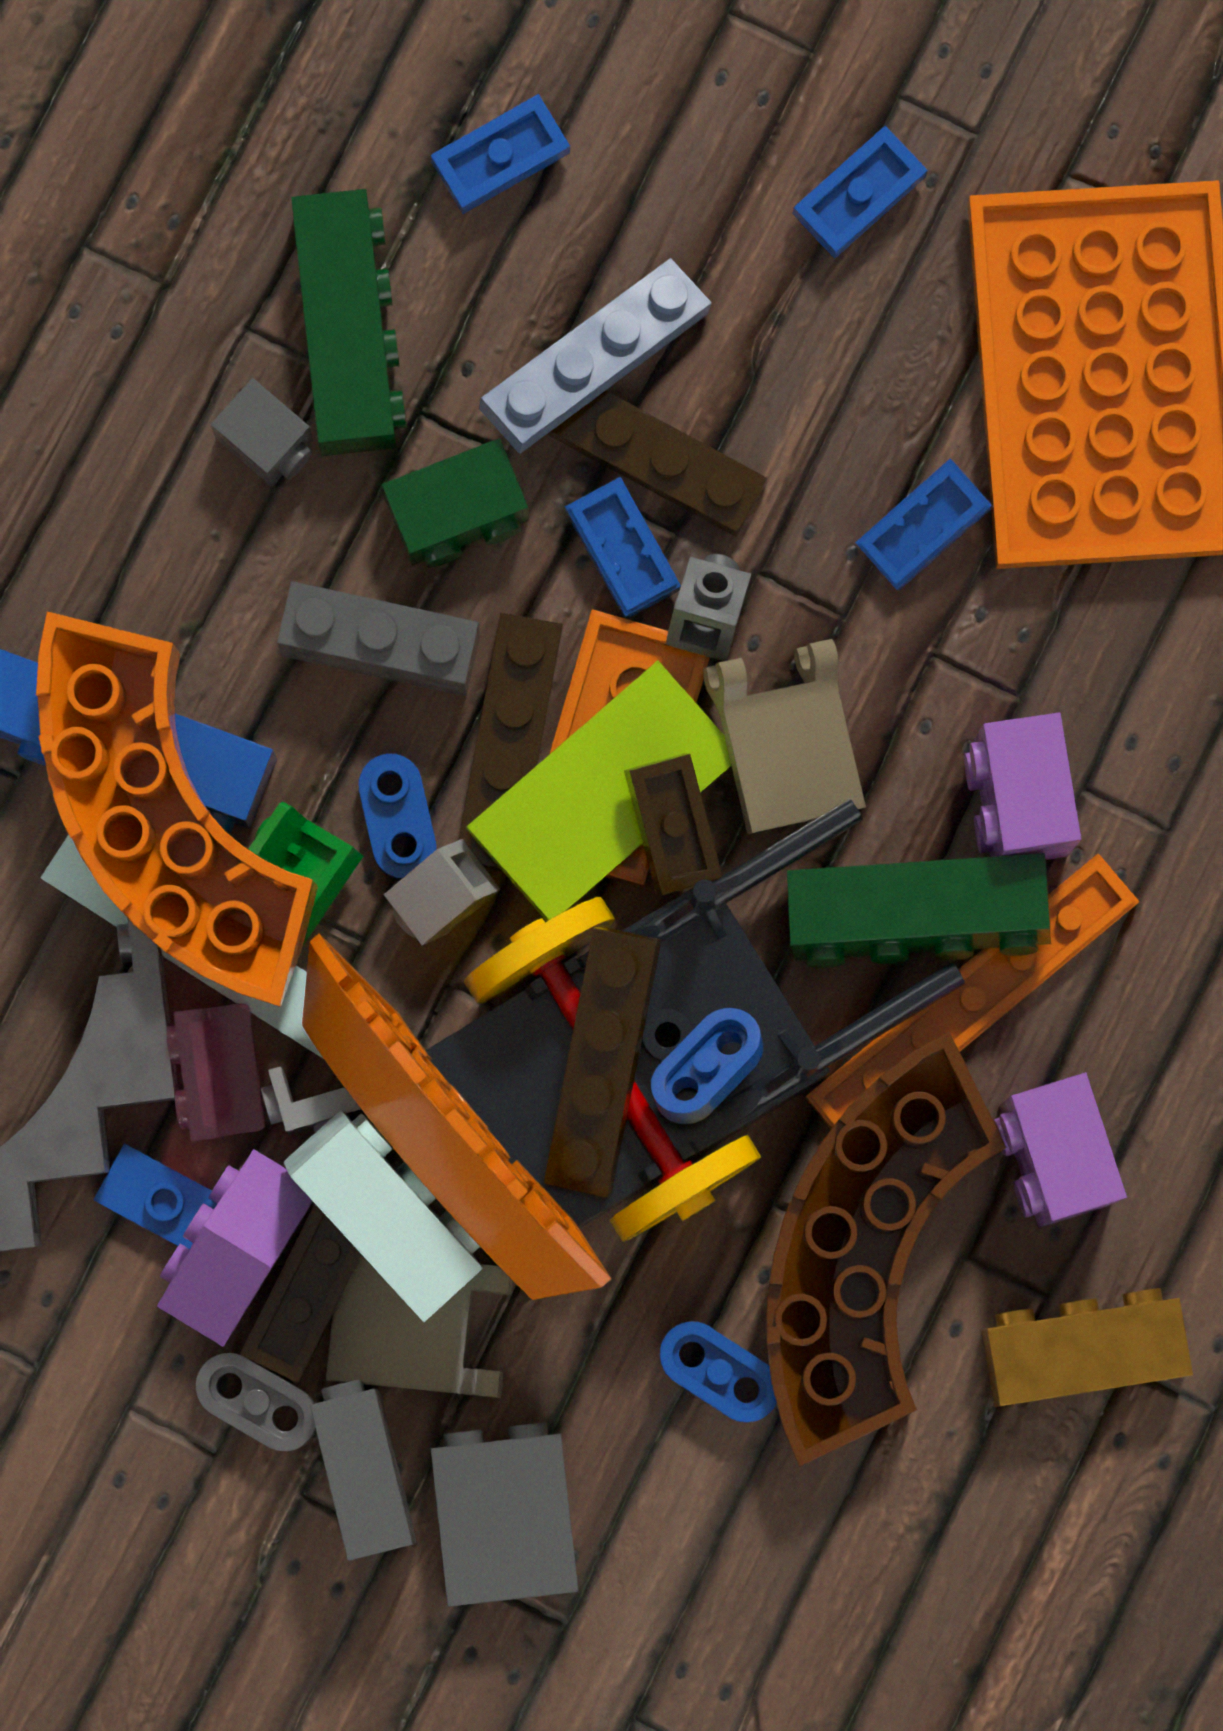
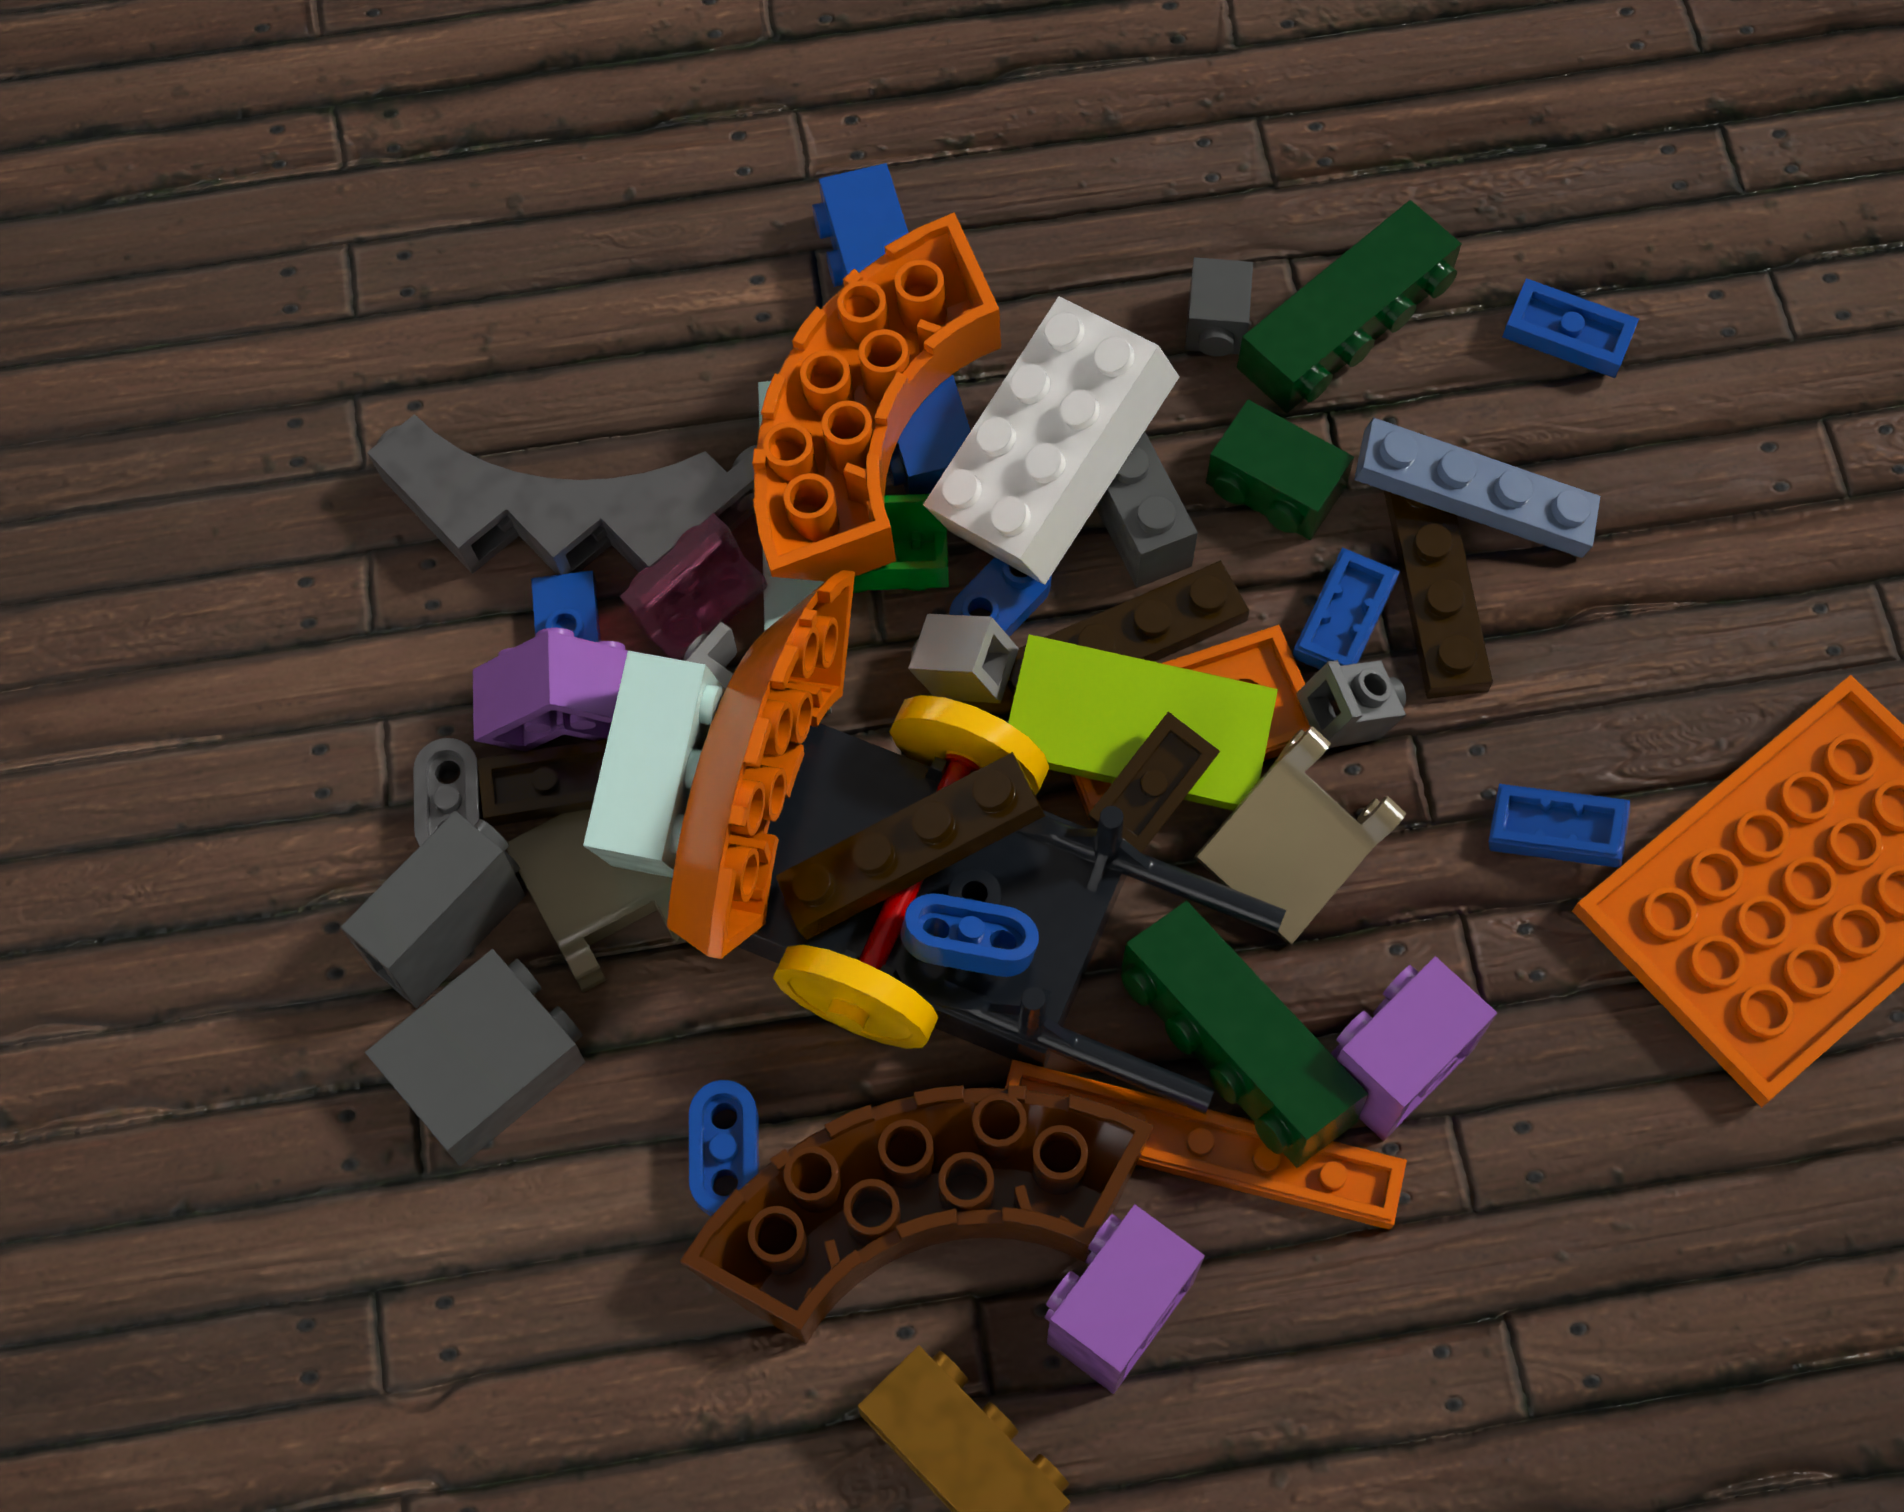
camera: 60 degrees right, 15 degrees down
blue plate [792,126,928,259] -> none
none -> white brick [923,296,1179,585]

